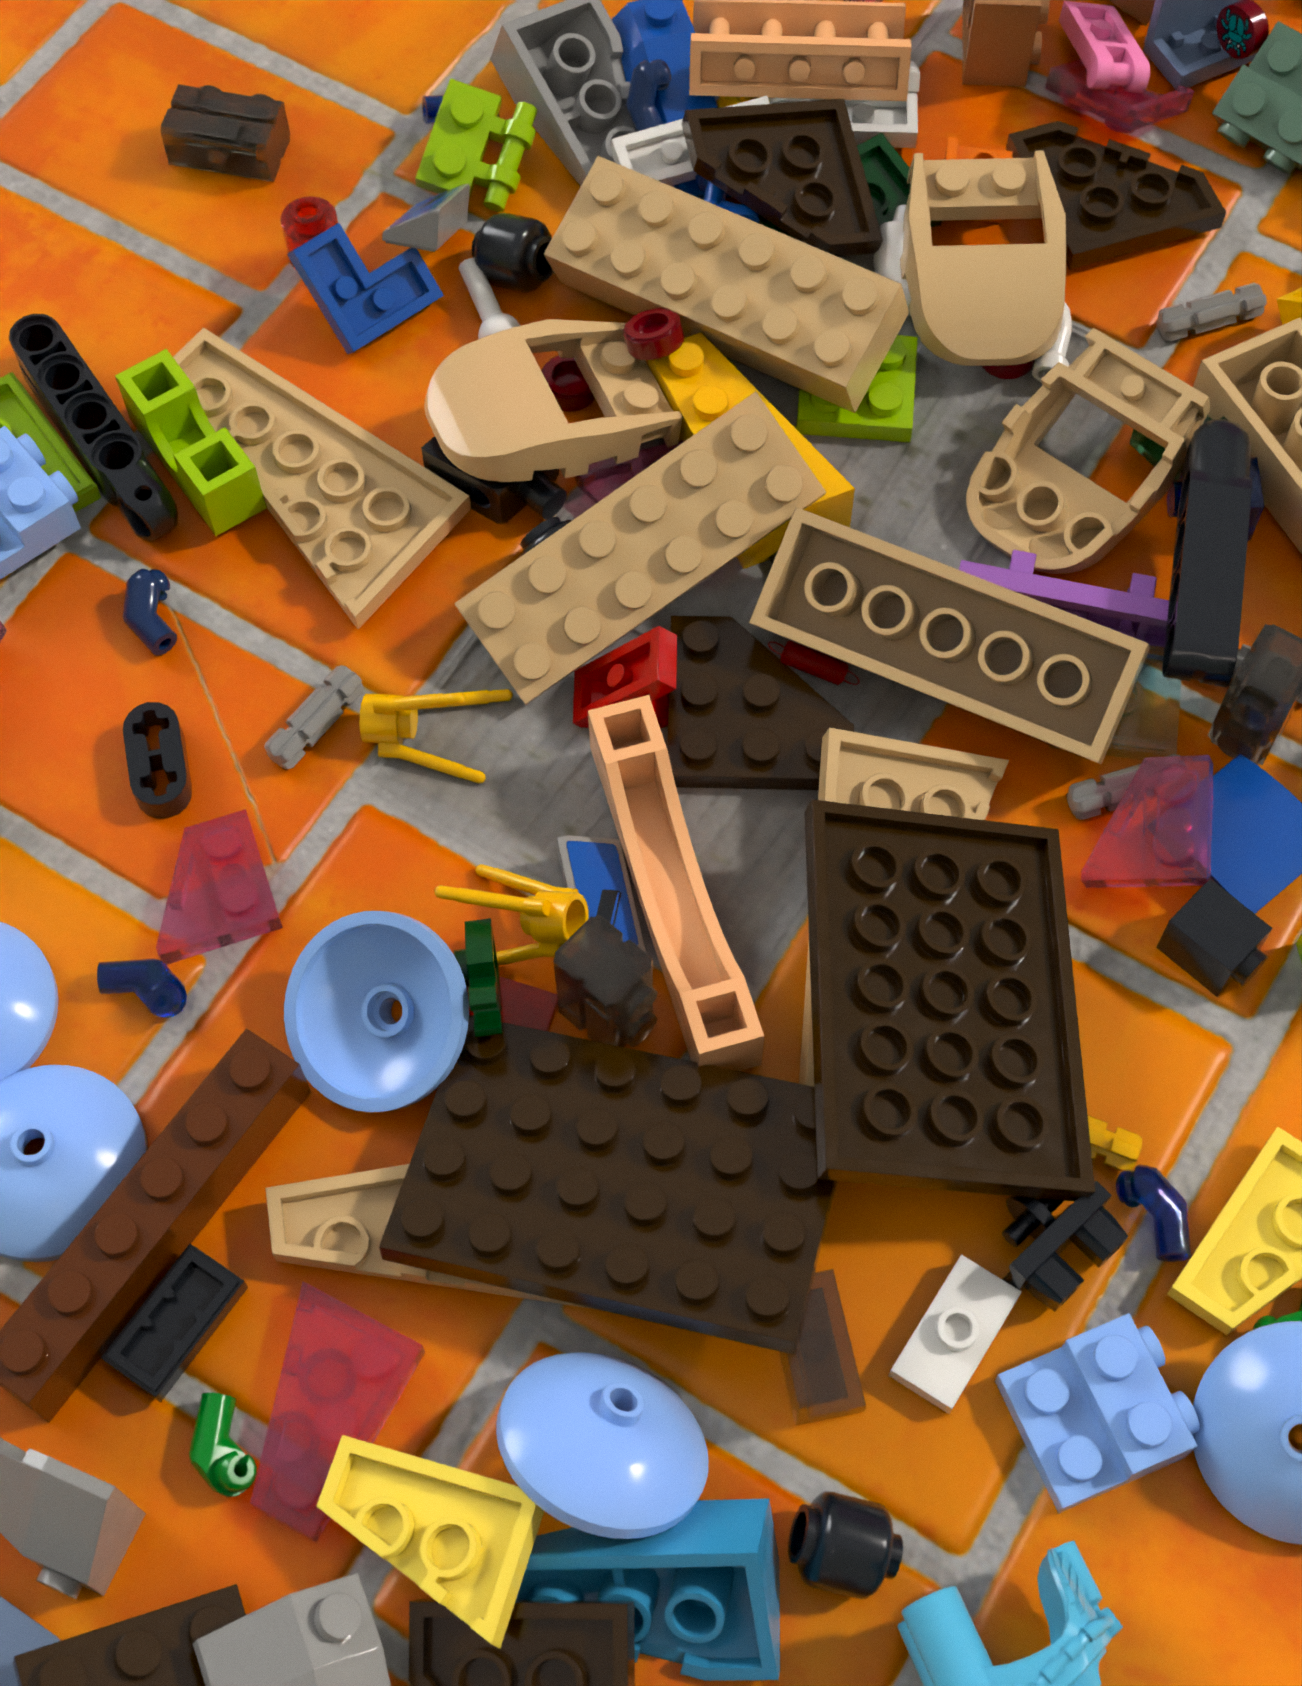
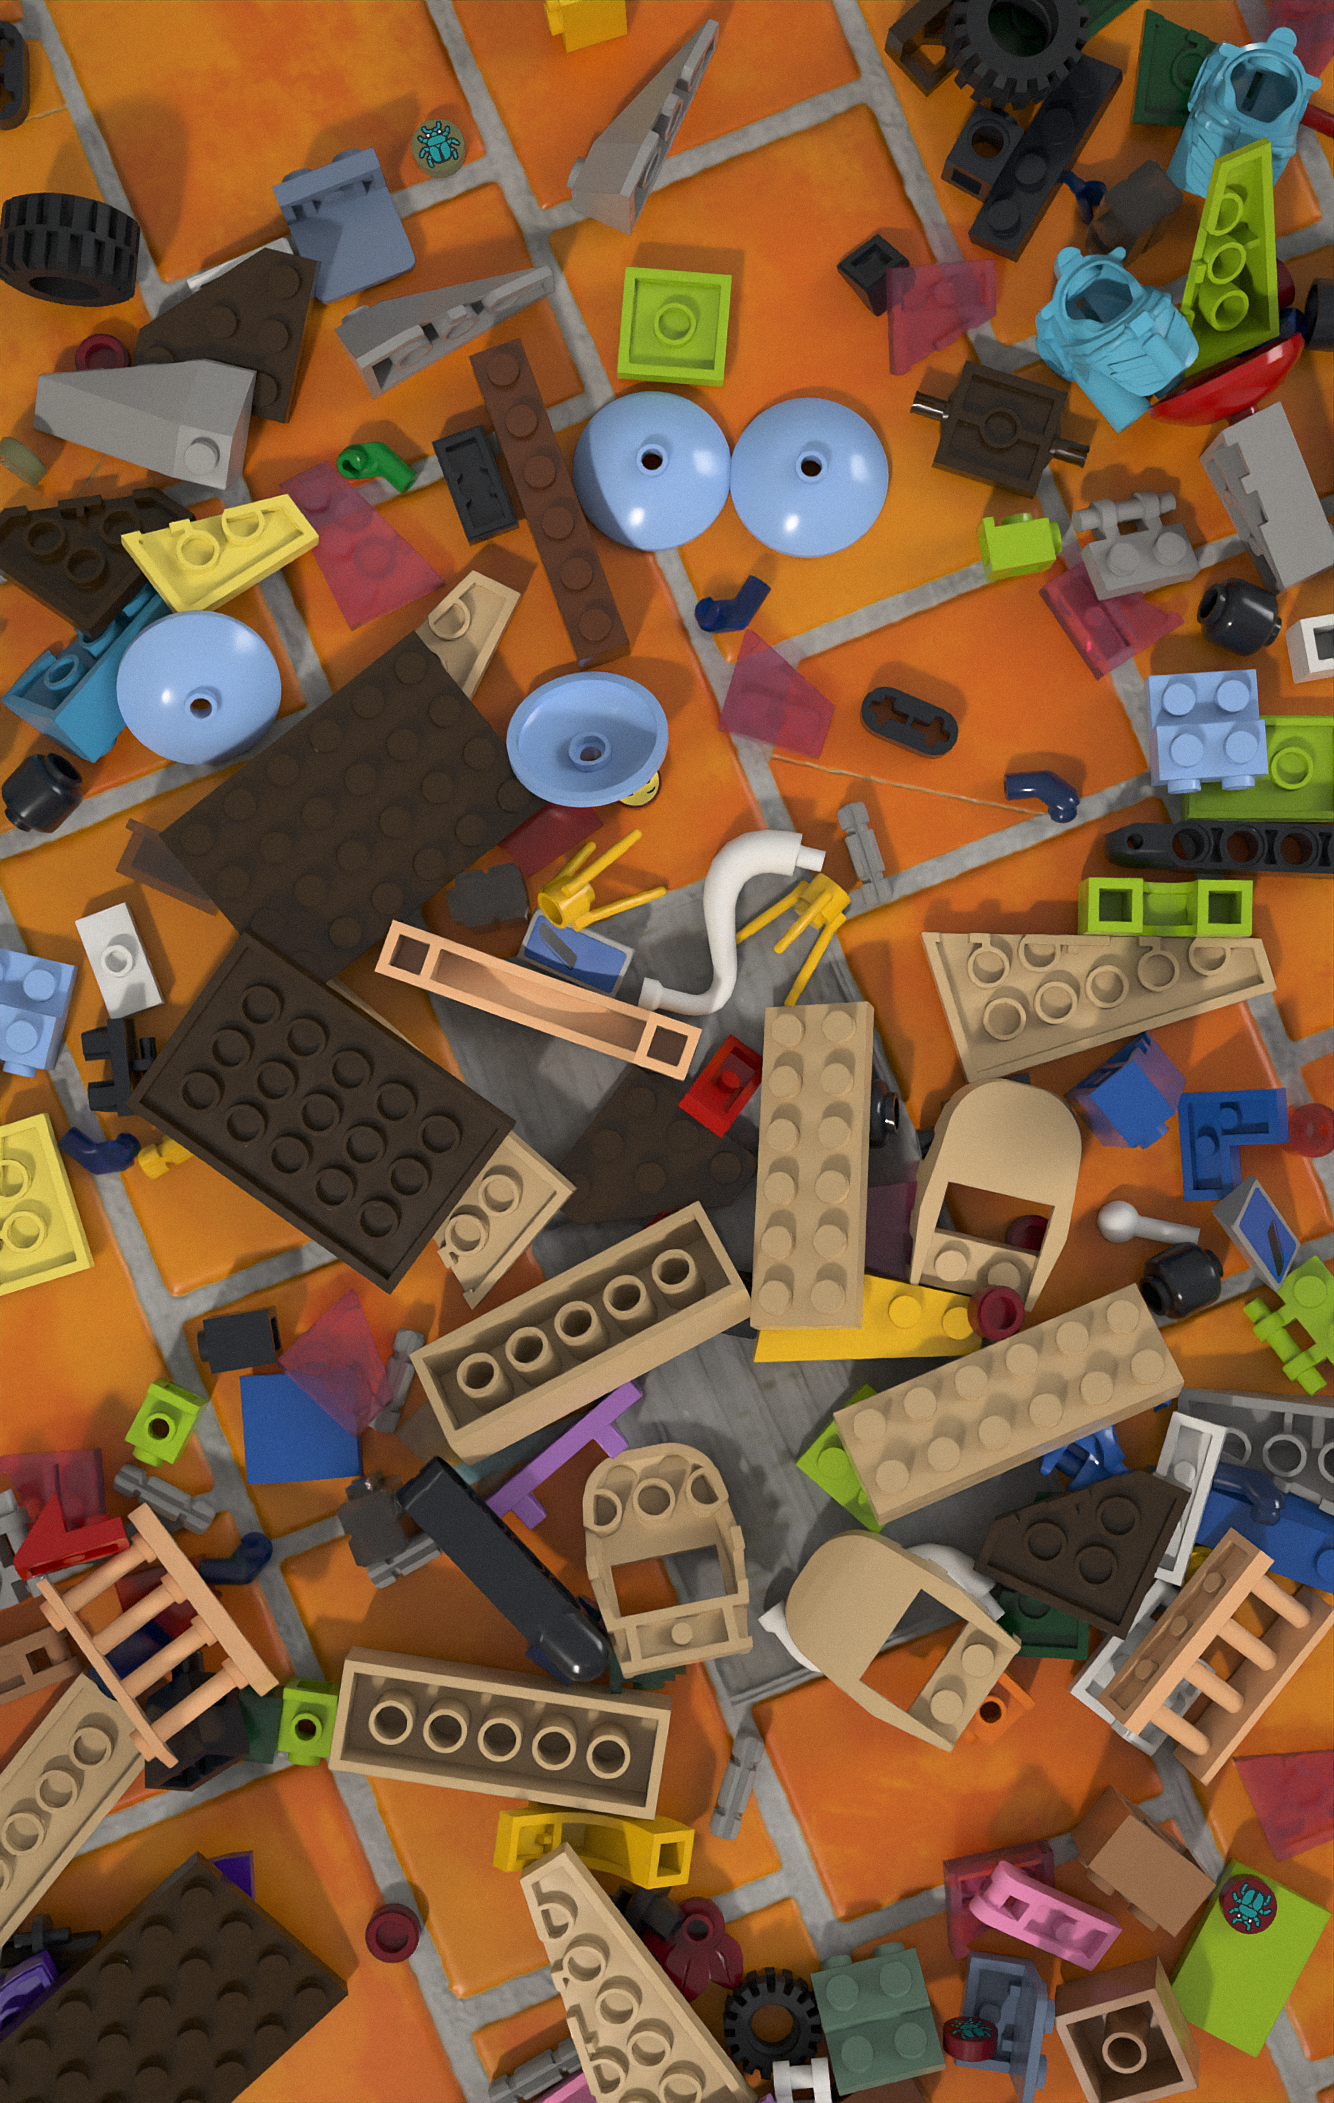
camera: 125 degrees right, 25 degrees up
dark green plate [454,918,502,1037] -> none
dark brown plate [1006,121,1226,269] -> none
none -> white animal [638,829,826,1016]
none -> blue wedge [1063,1031,1186,1149]

